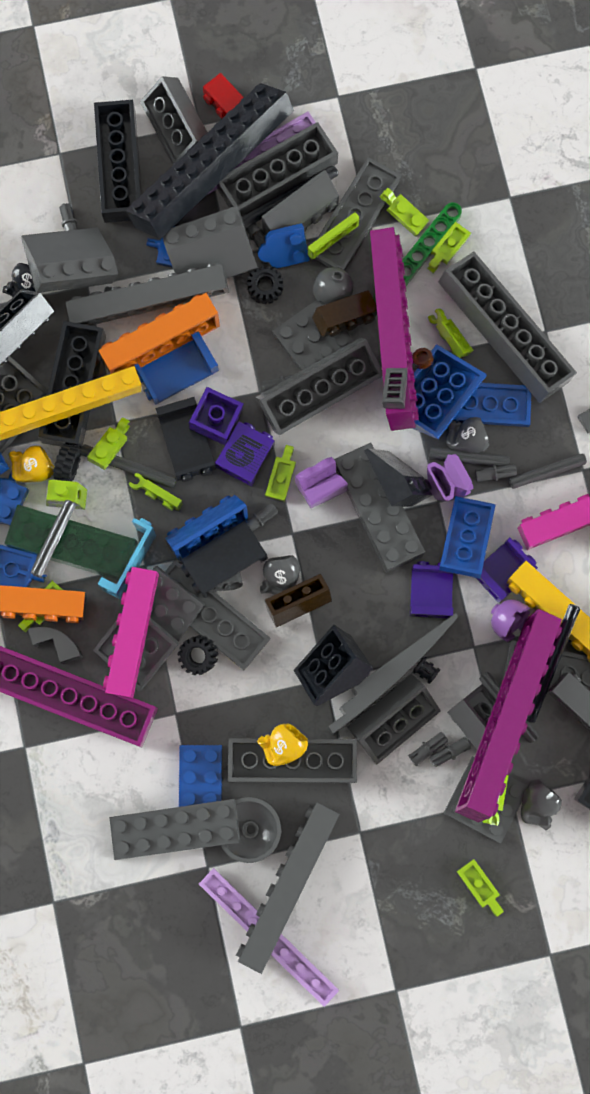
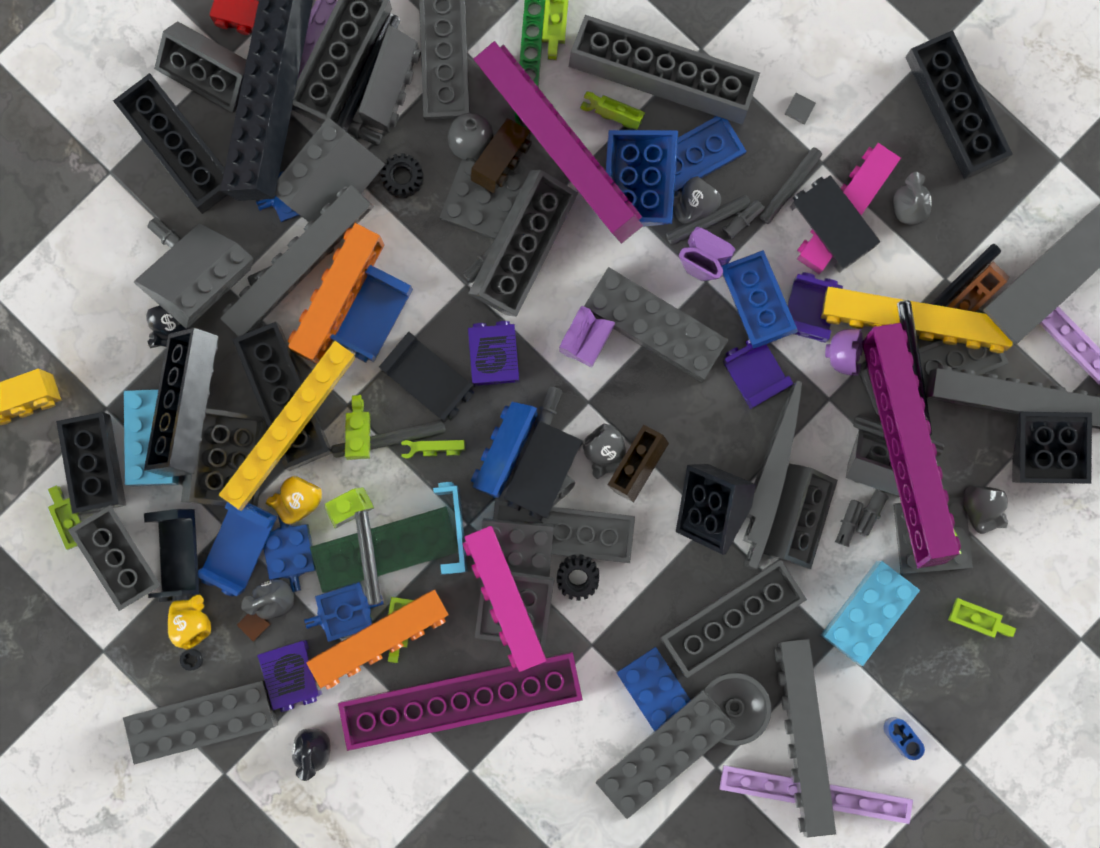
camera: 30 degrees left, 5 degrees up
dark grey brick [28,627,83,664] -> none
black tyre [53,444,81,482] -> none
dark purple brick [189,387,244,445] -> none
blue plate [257,223,309,268] -> none
yellow piece [257,723,308,766] -> none
lime plate [265,445,296,502] -> none
lime tile [308,212,359,259] -> none
black slope [364,448,432,507] -> none
lime plate [379,188,429,236] -> none
dark grey slope [382,368,408,409] -> none
black bush [412,656,441,684] -> none
reddish brown tile [413,348,433,369] -> none
none -> black panel [790,175,881,273]
none -> medium azure brick [820,561,920,666]
none -> blue beam [884,717,925,760]

